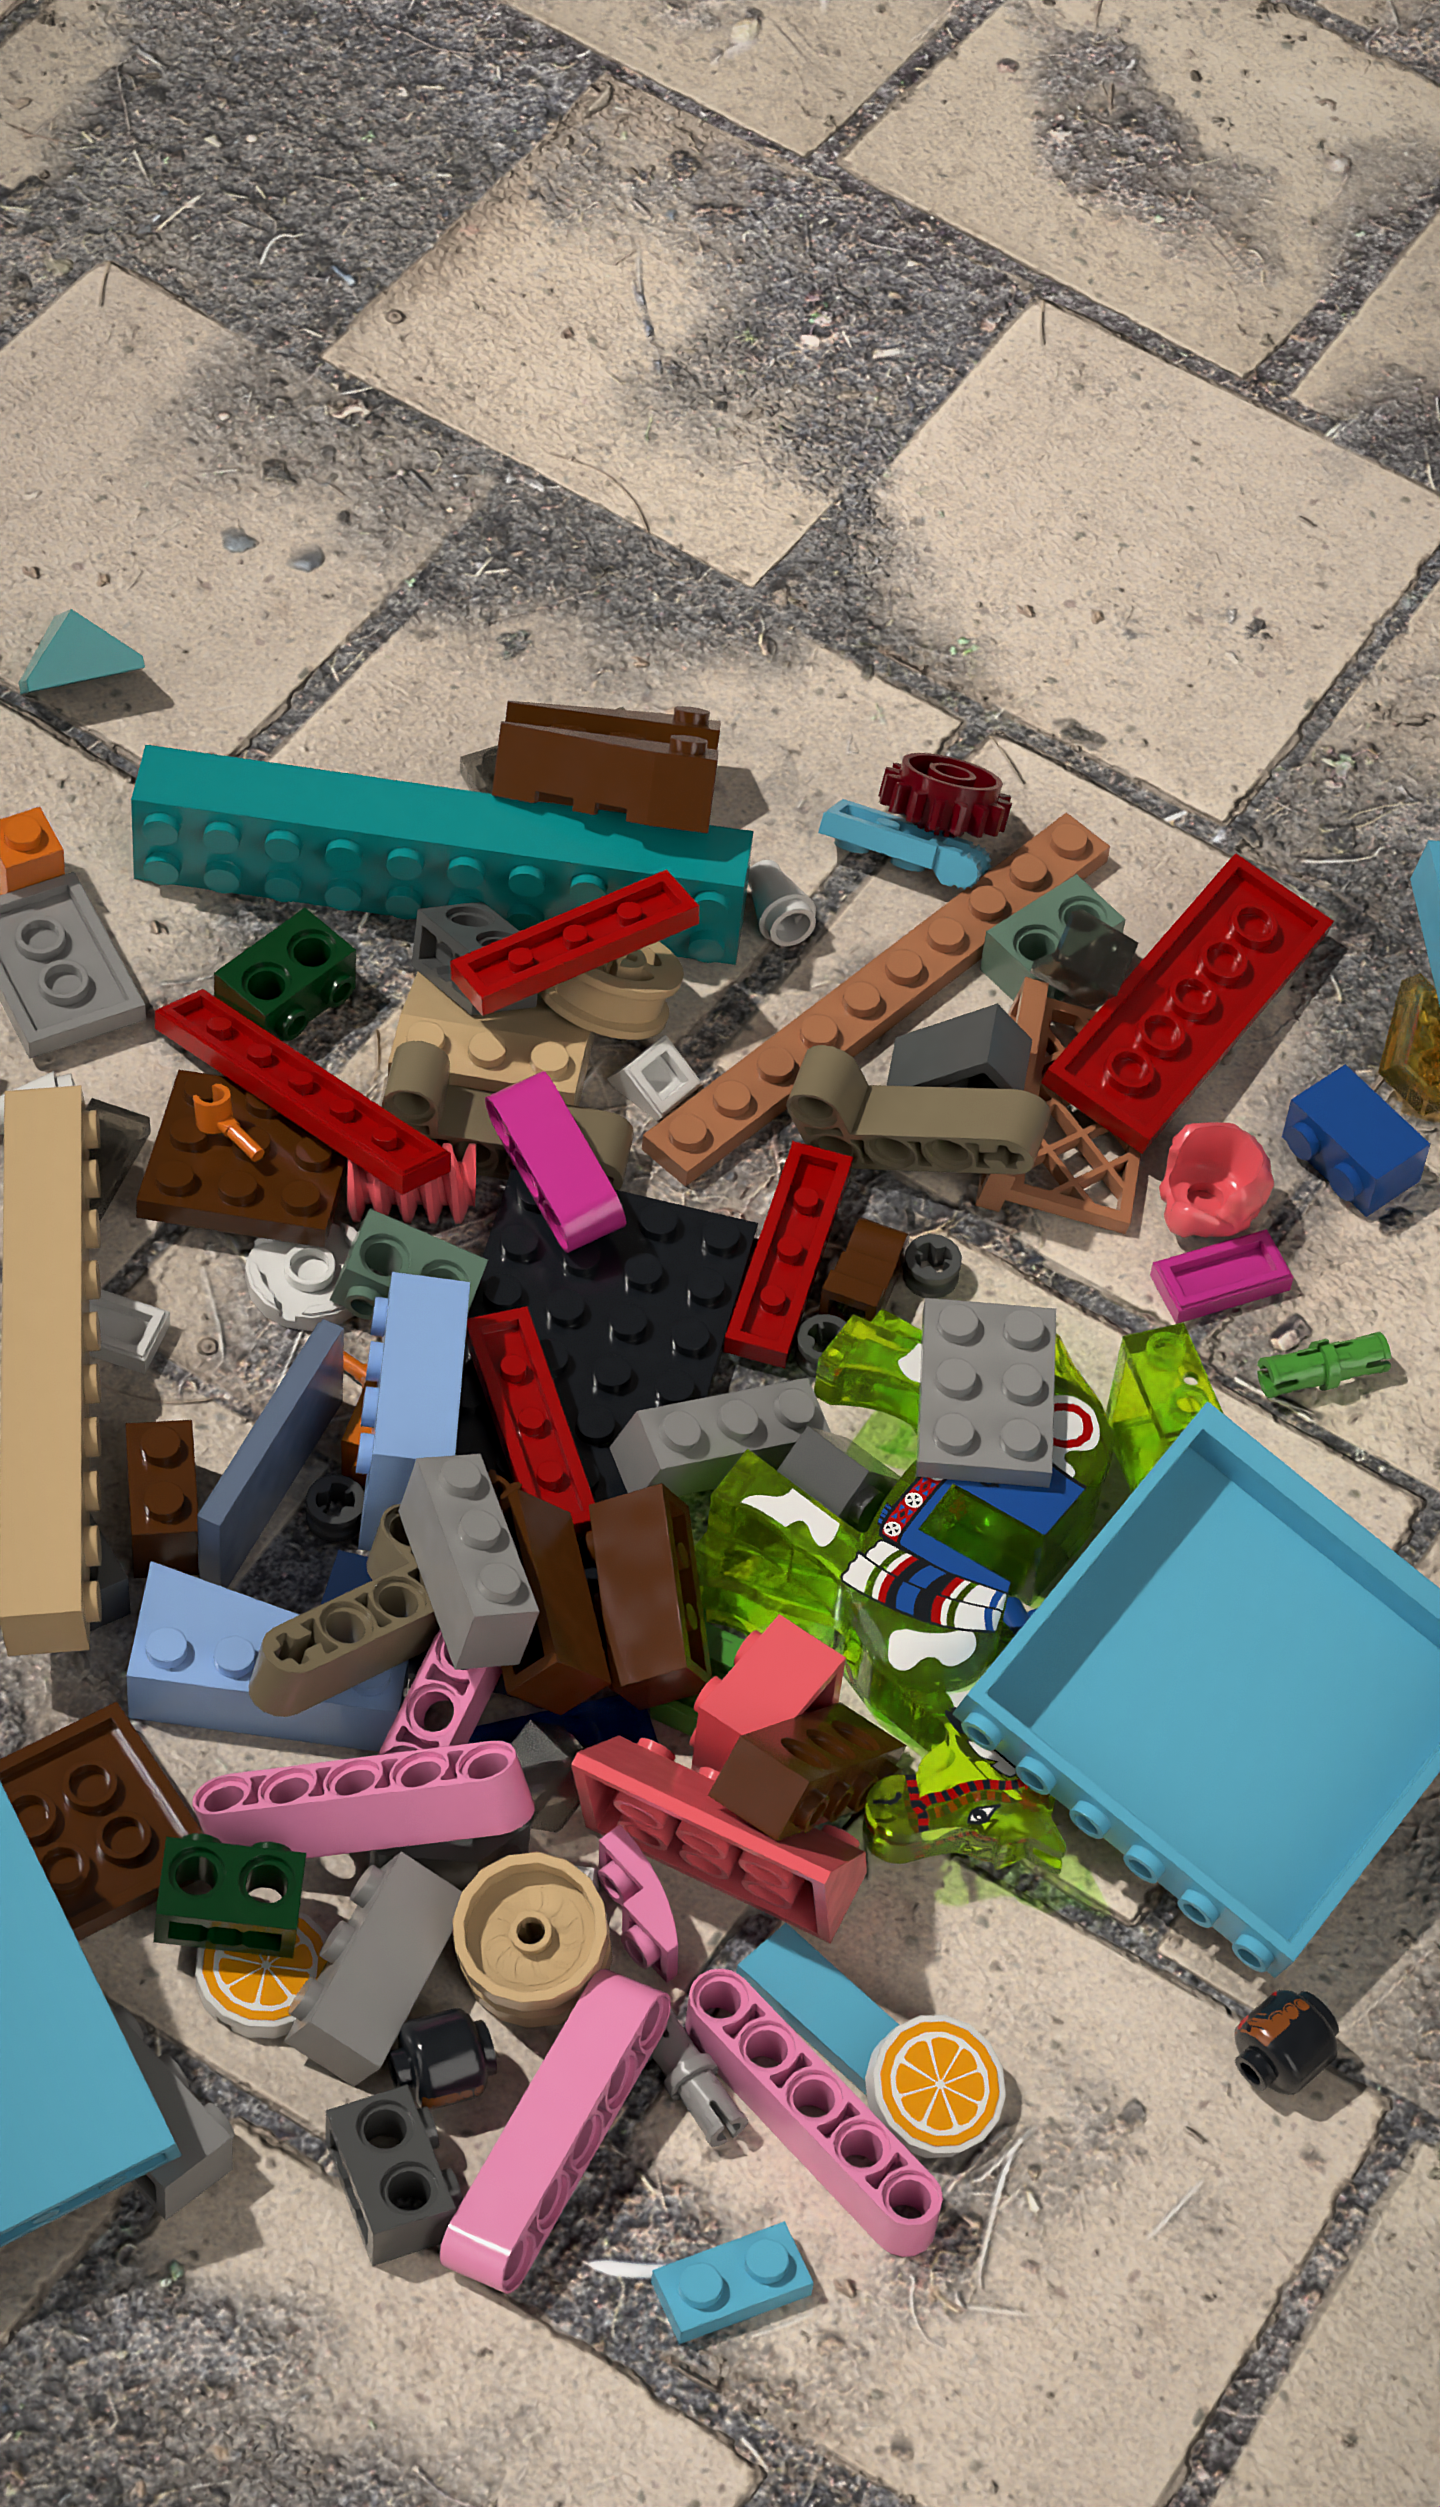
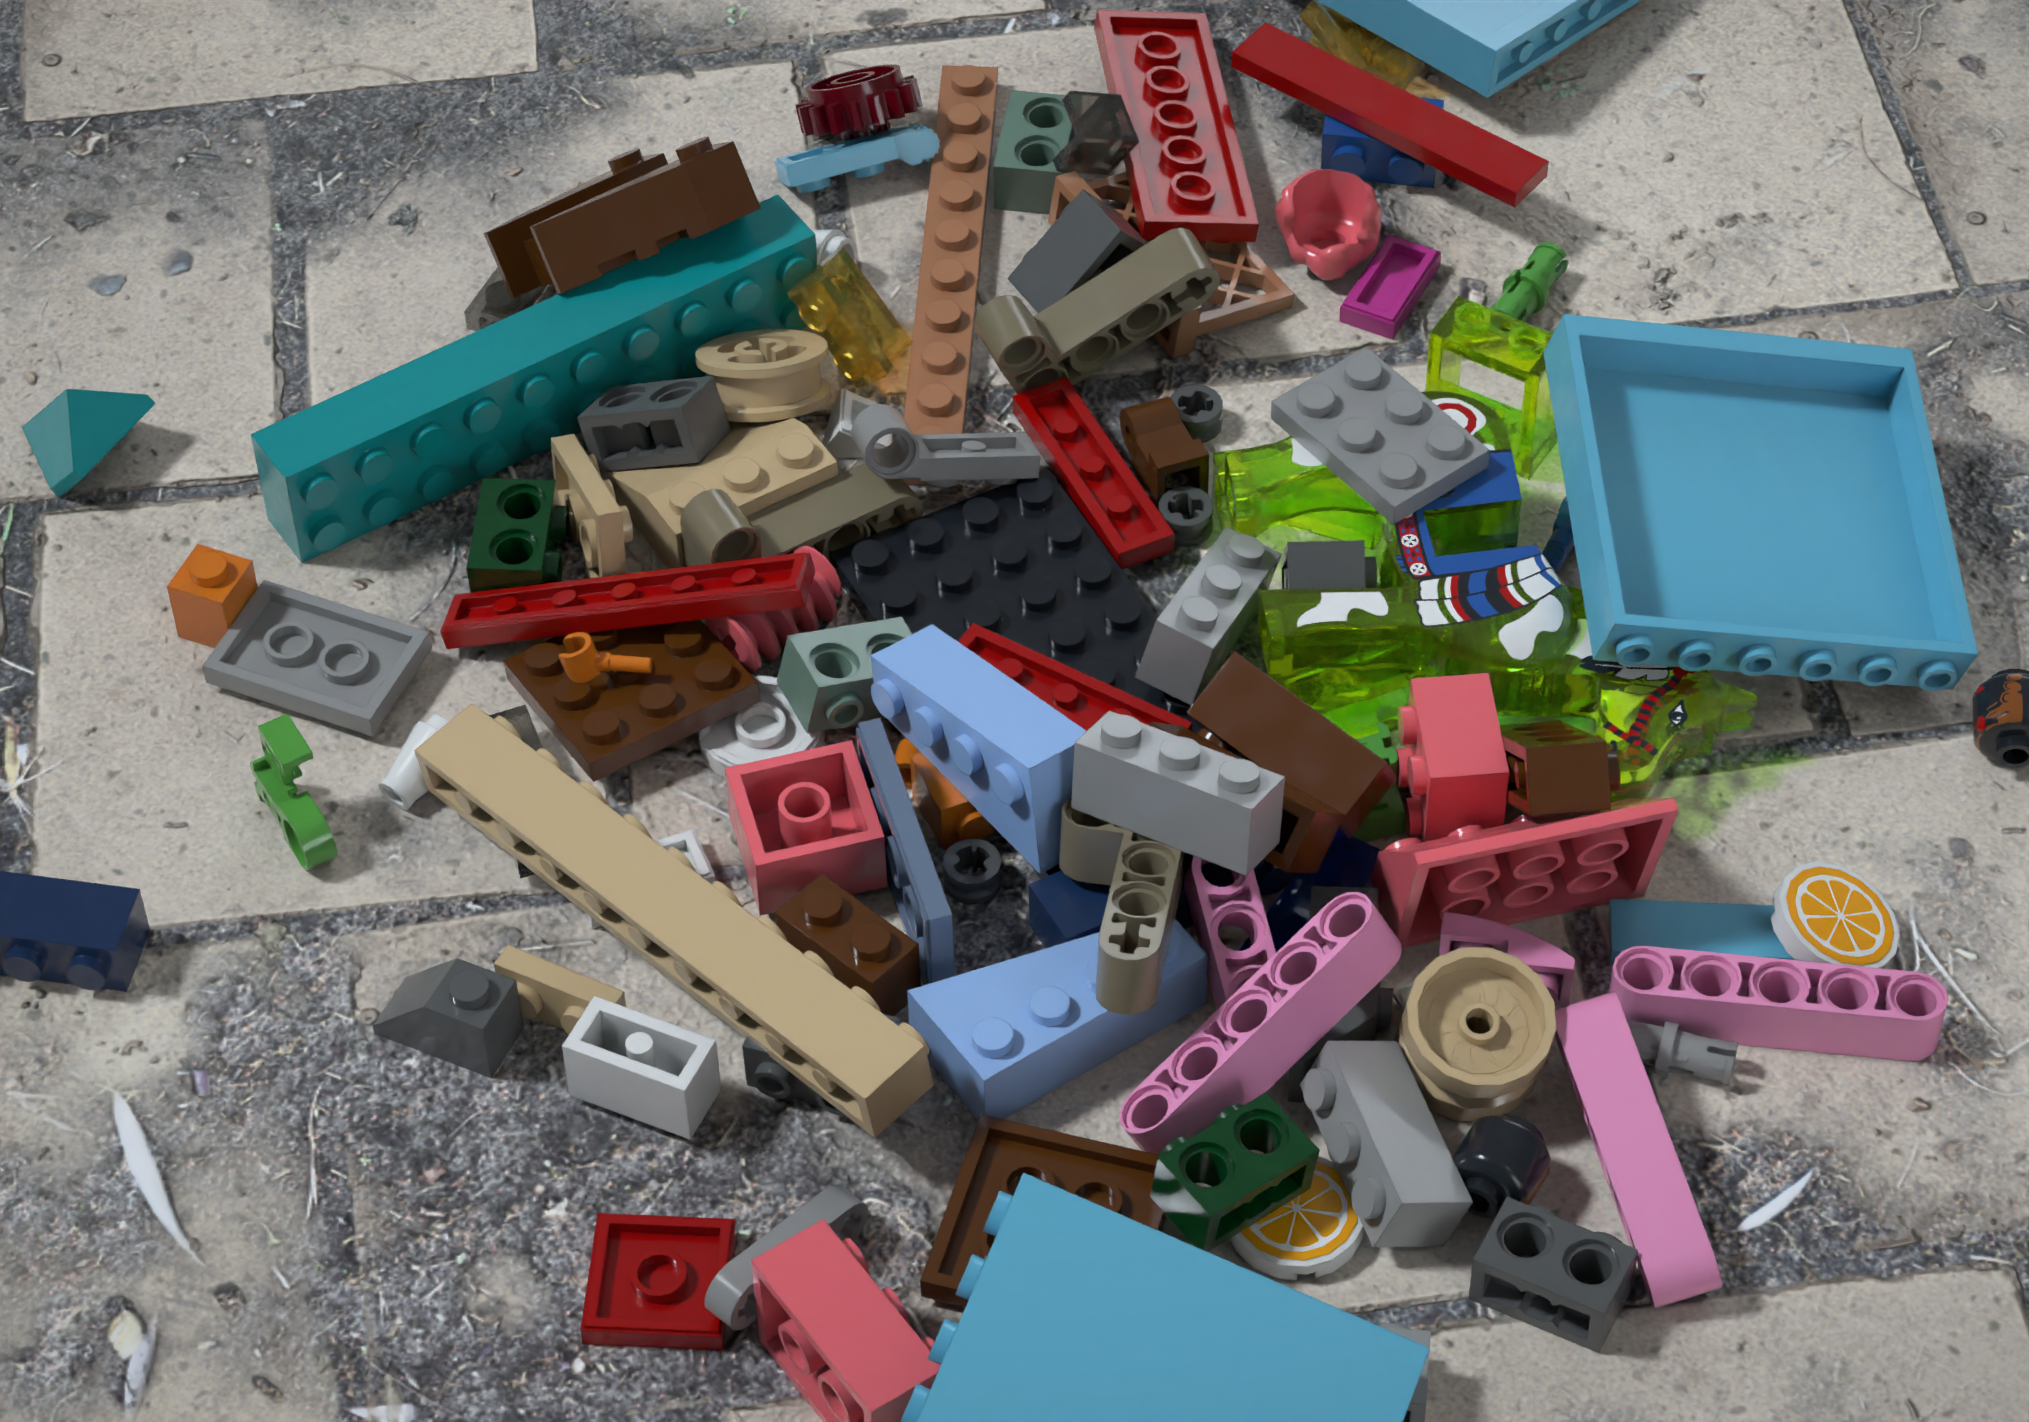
camera: 35 degrees left, 5 degrees down
red plate [450,869,699,1016] -> none
dark pink beam [485,1071,626,1253] -> none
medium azure plate [651,2221,814,2345] -> none
none -> tan wing [550,434,633,578]
none -> coral brick [725,740,887,916]
none -> clear yellow bracket [787,248,912,388]
none -> light grey plate [851,404,1041,487]
none -> red tile [1231,22,1549,208]

